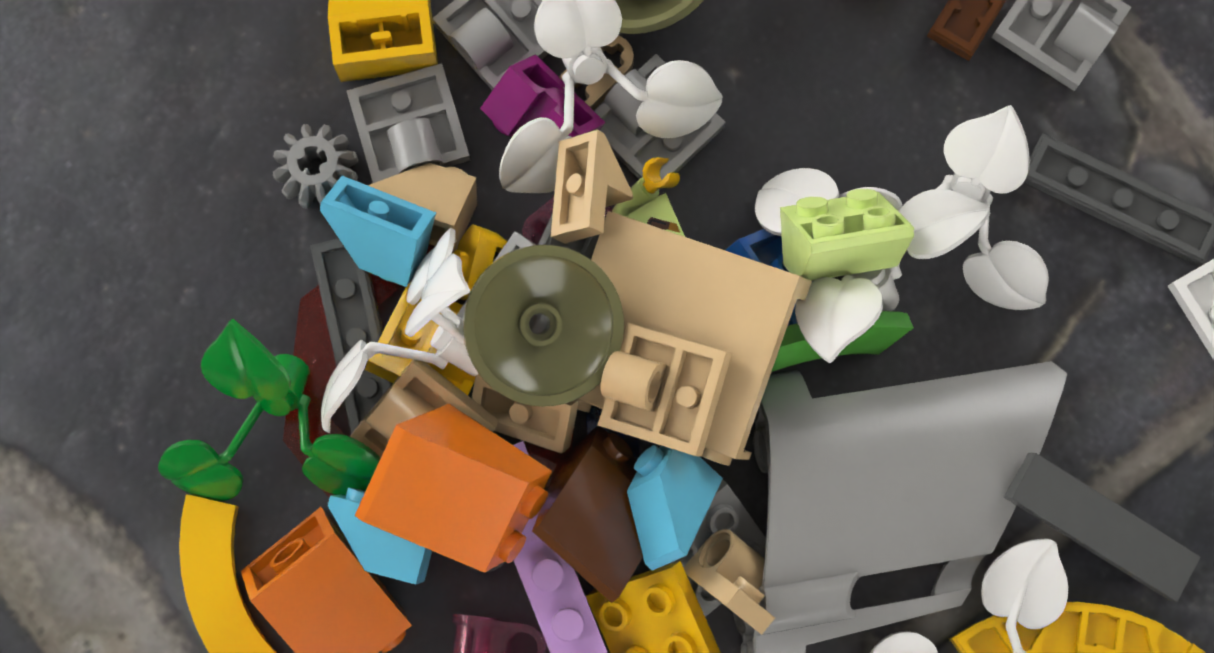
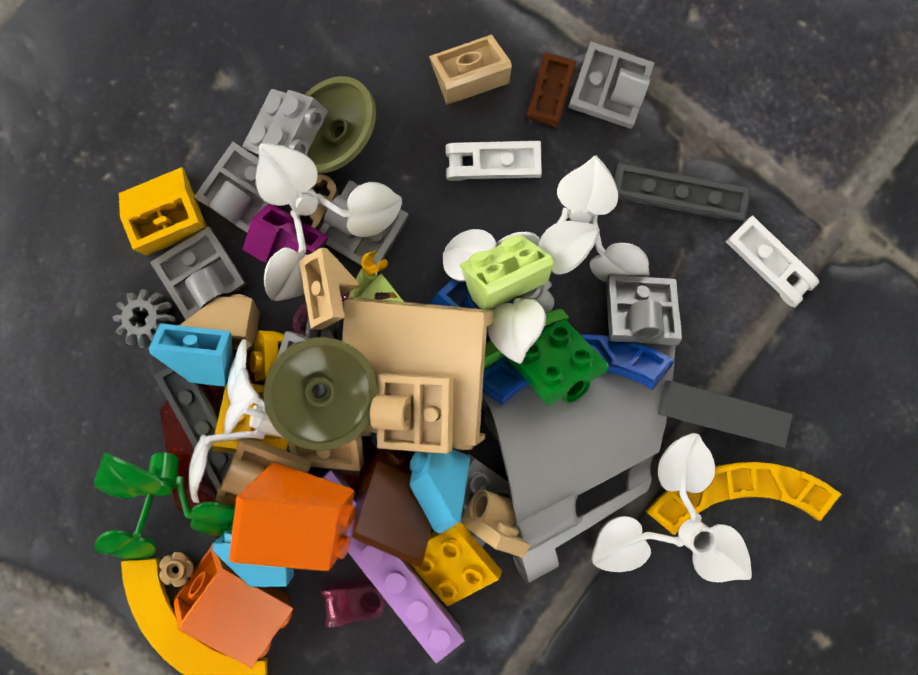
camera: 20 degrees left, 5 degrees up
none -> tan plate [159,552,194,587]
none -> white plate [446,141,542,181]
none -> blue tile [482,334,674,406]
none -> green plate [507,318,608,405]
none -> light grey plate [606,275,682,346]

